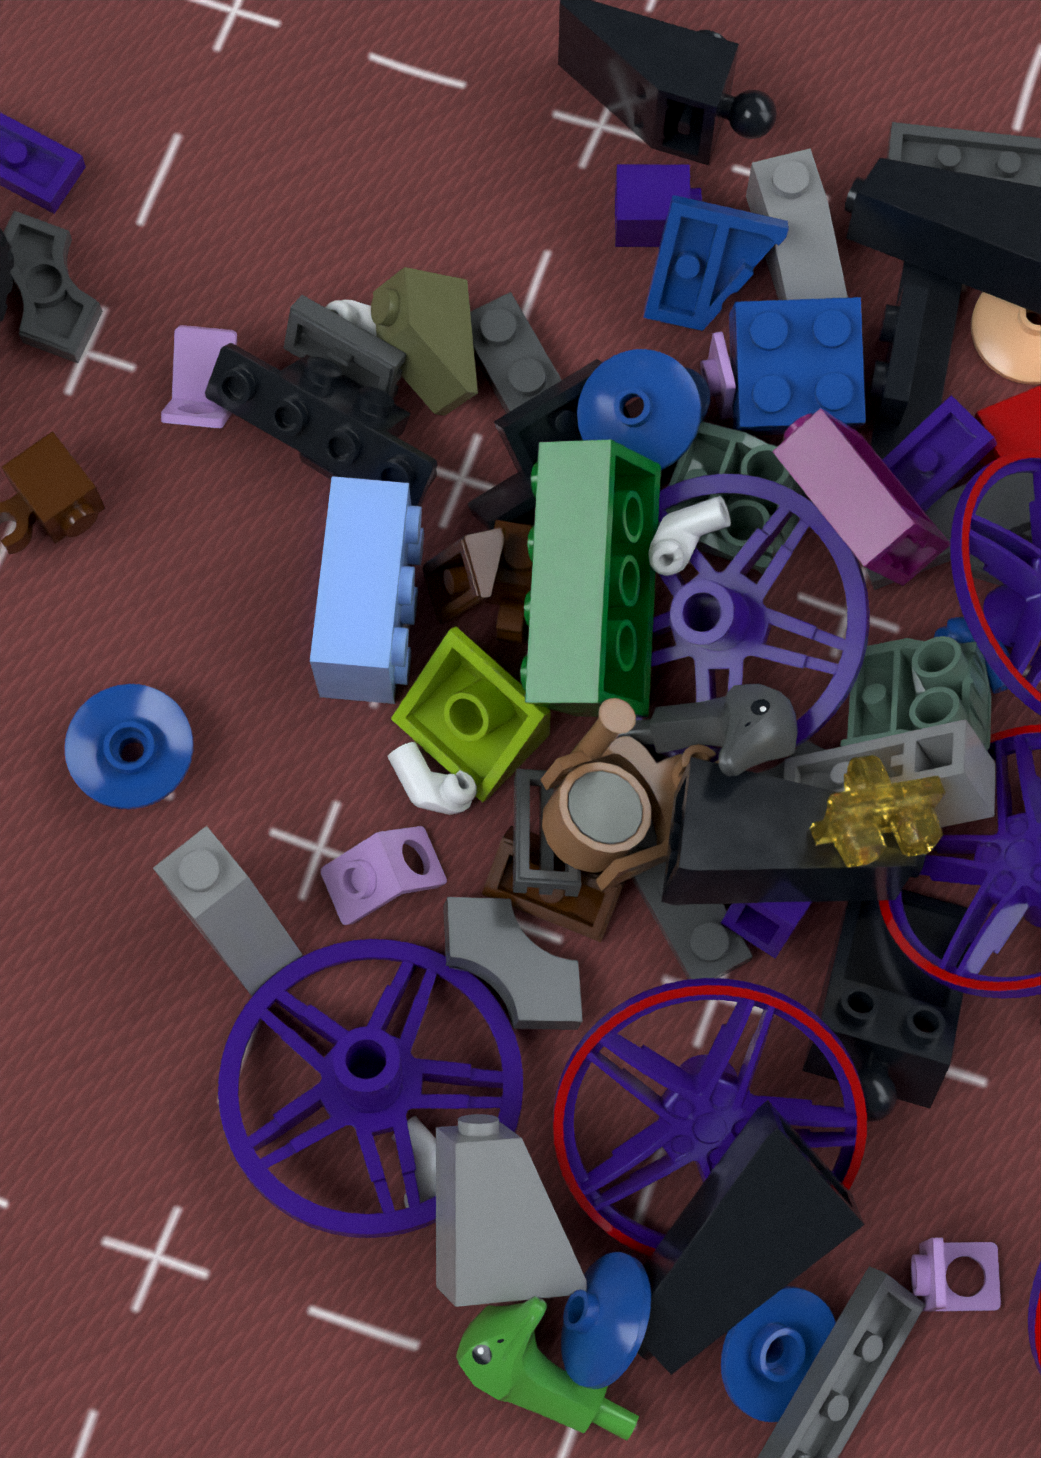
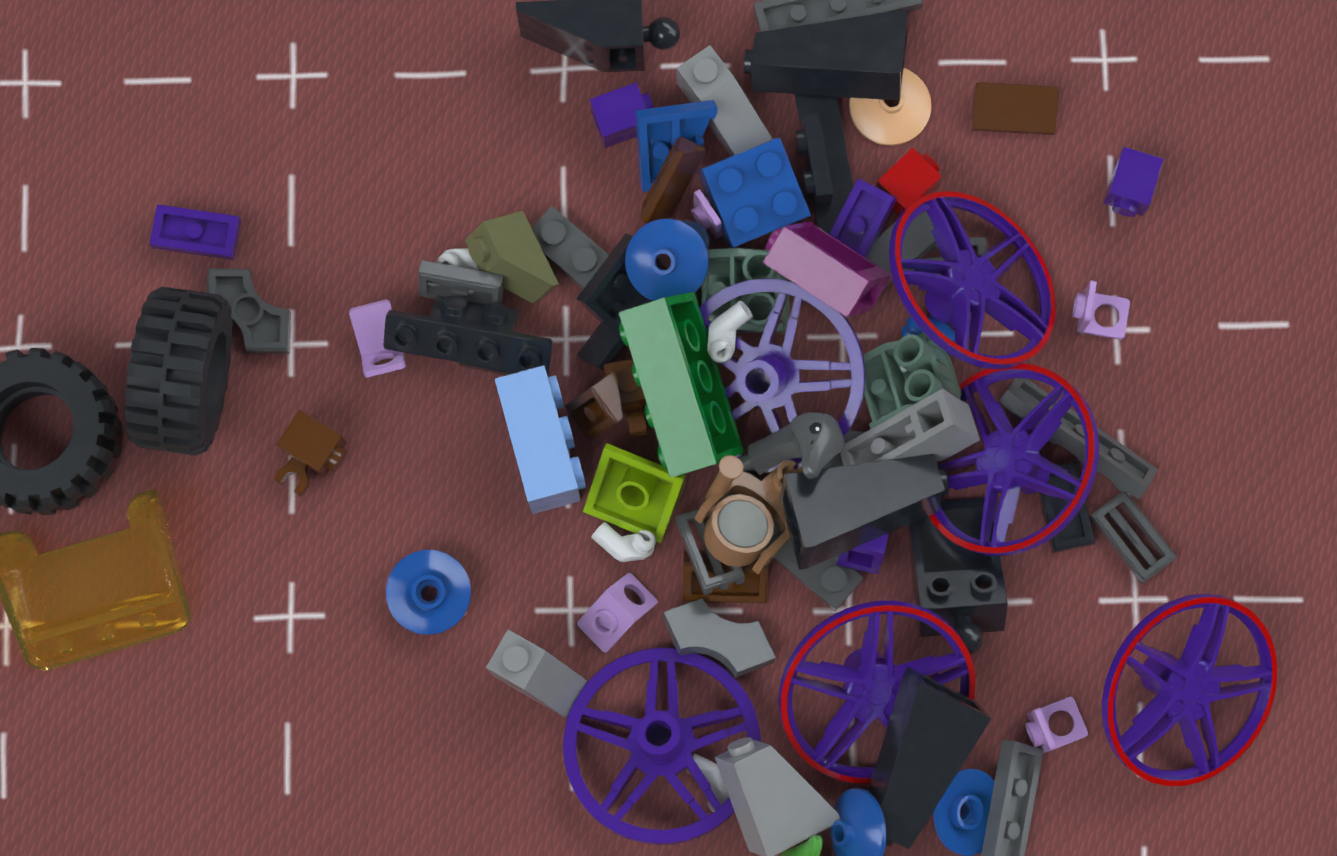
camera: 20 degrees left, 5 degrees up
clear yellow hips [810,755,946,868] -> none
none -> reddish brown slope [640,136,705,223]

